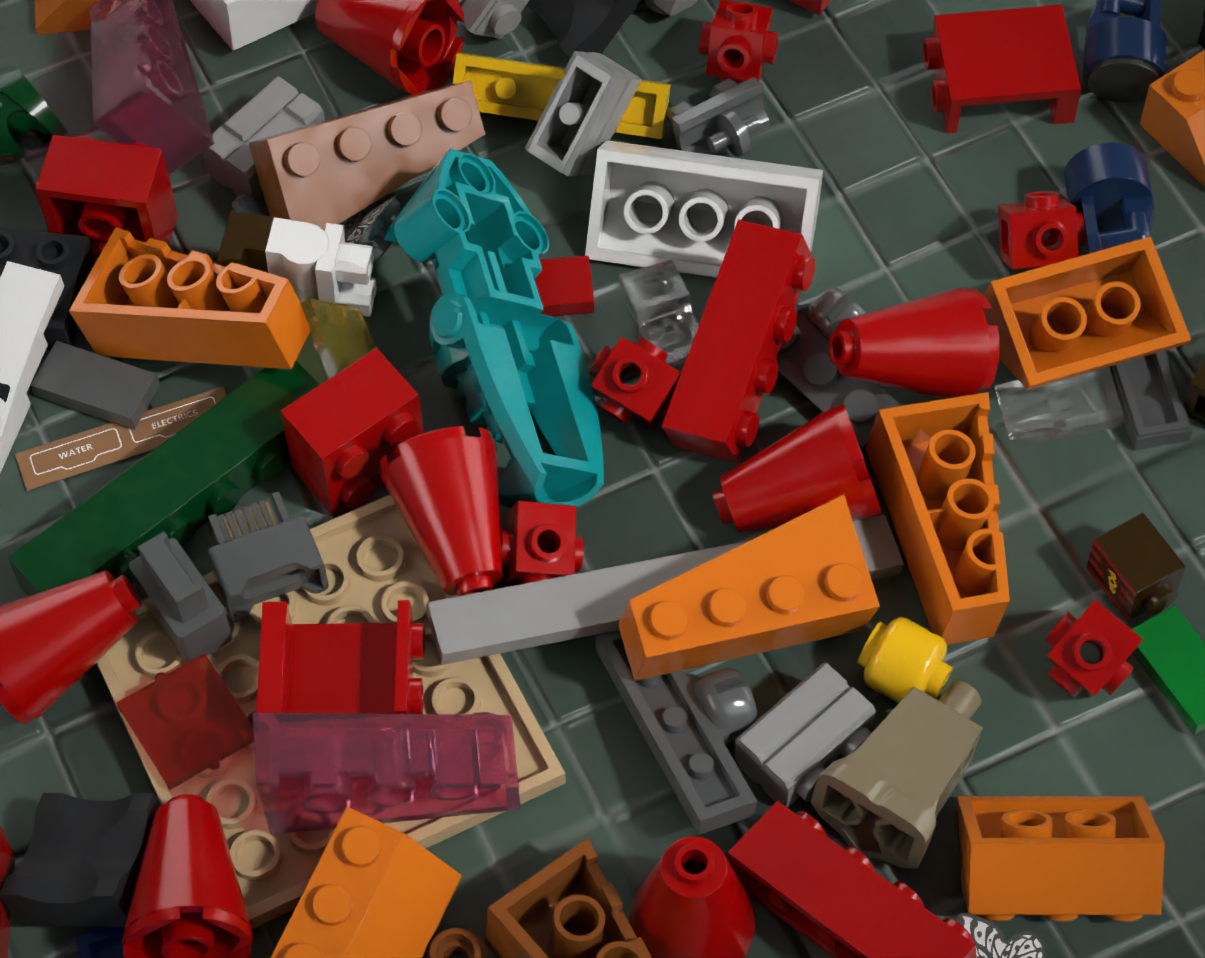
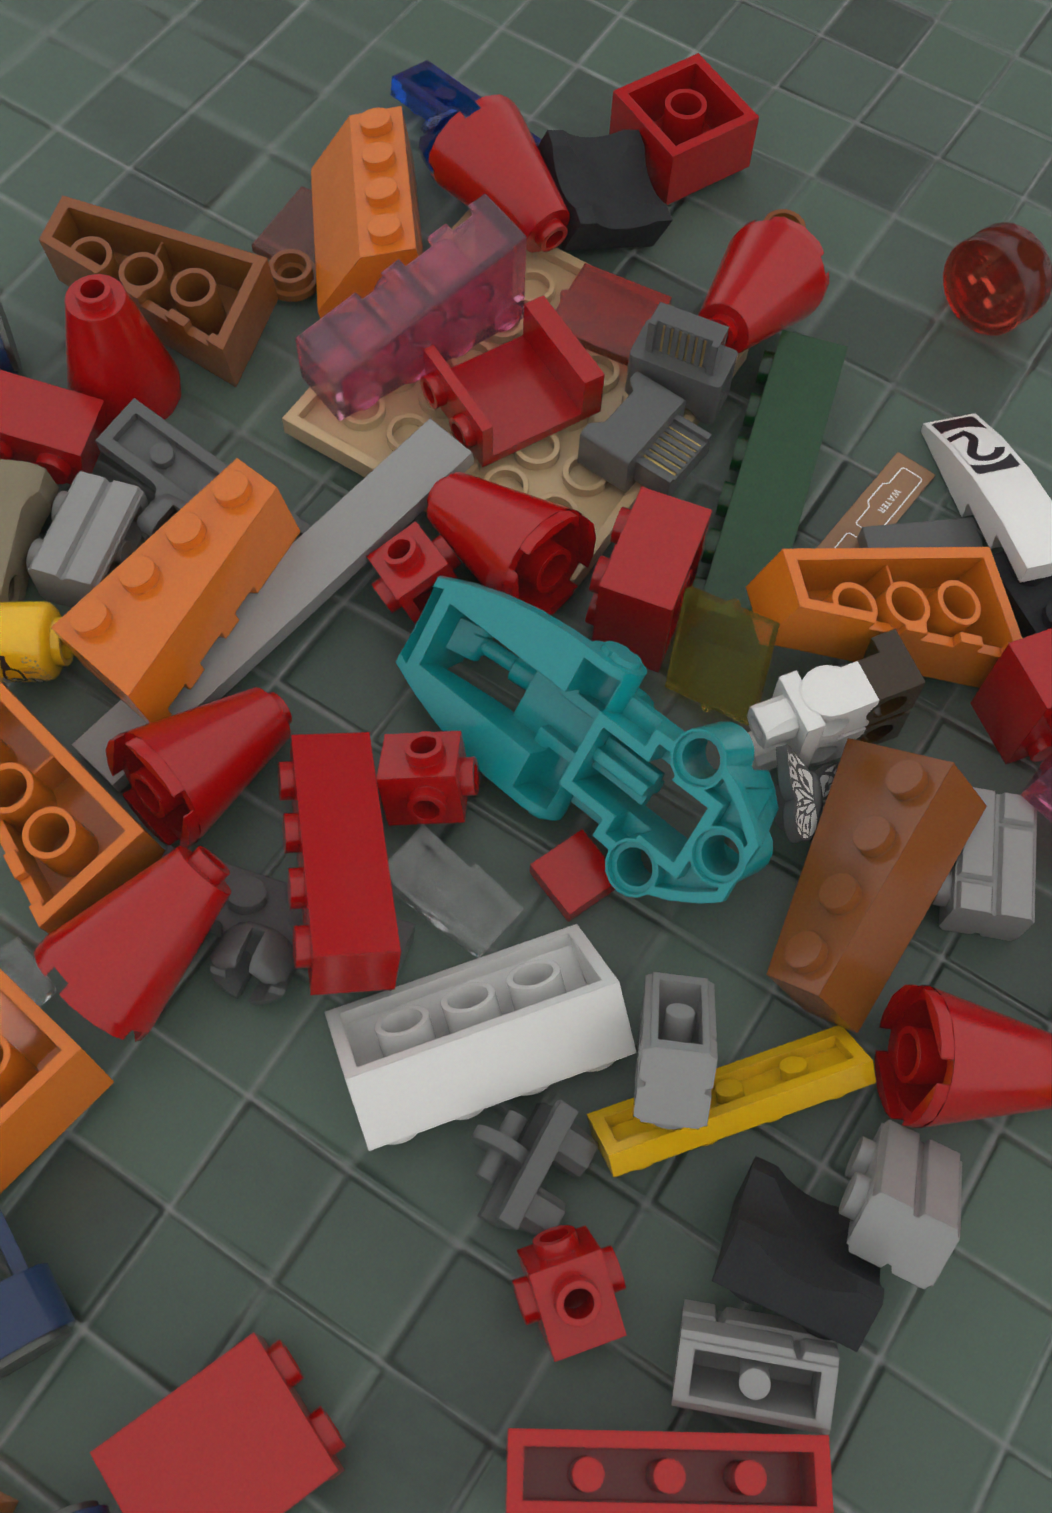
camera: 145 degrees right, 5 degrees up
red brick [997,191,1086,270] -> none

